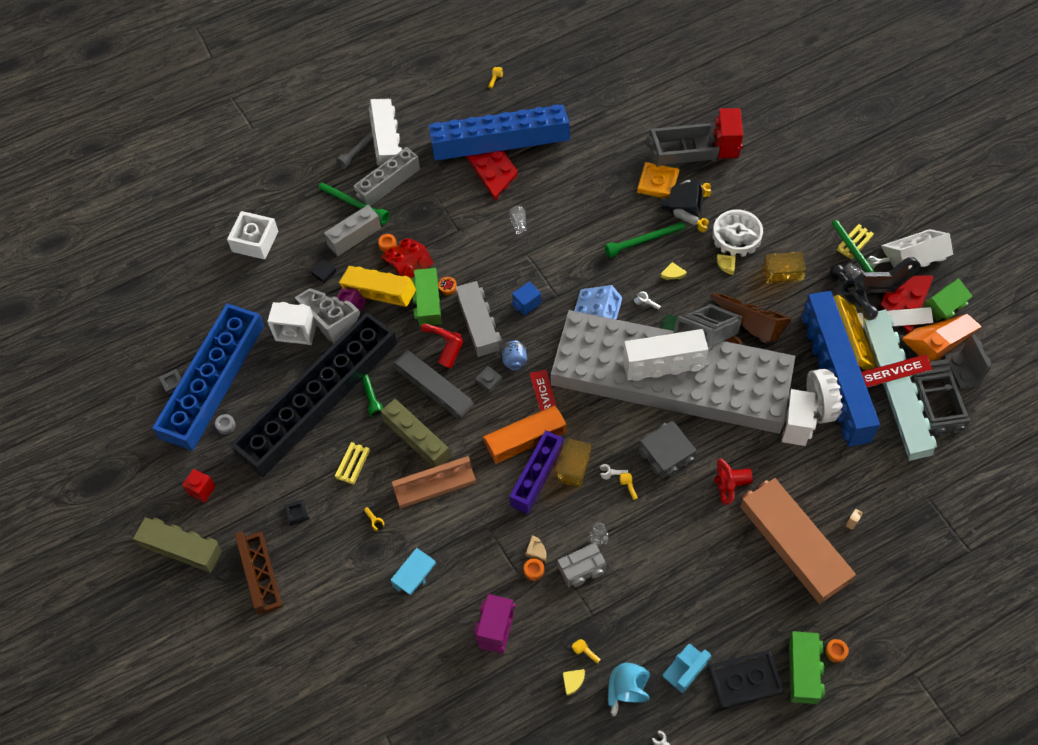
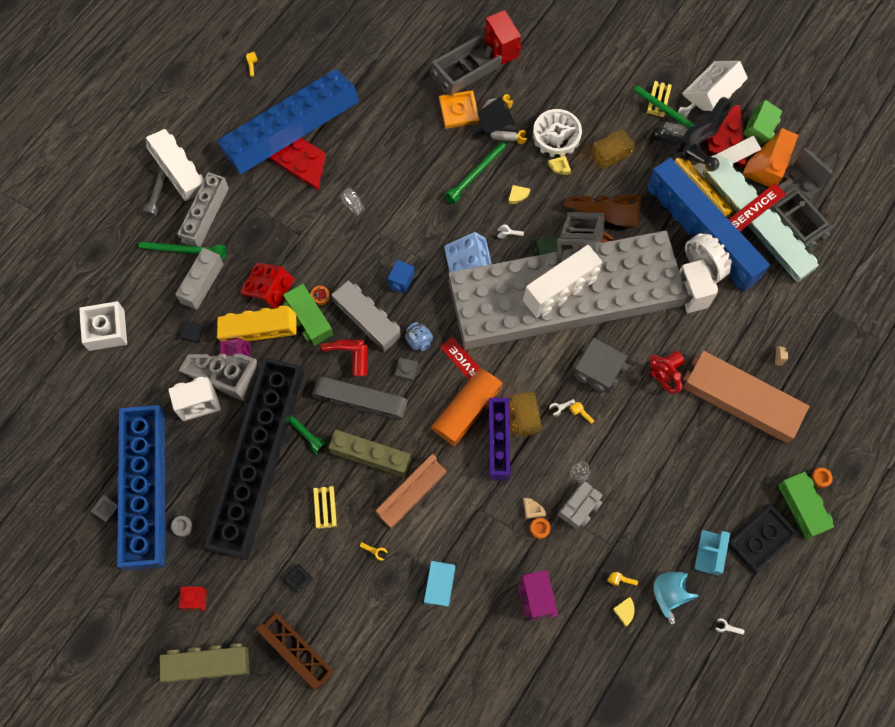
camera: 30 degrees left, 10 degrees up
orange tile [378,234,397,252] -> none

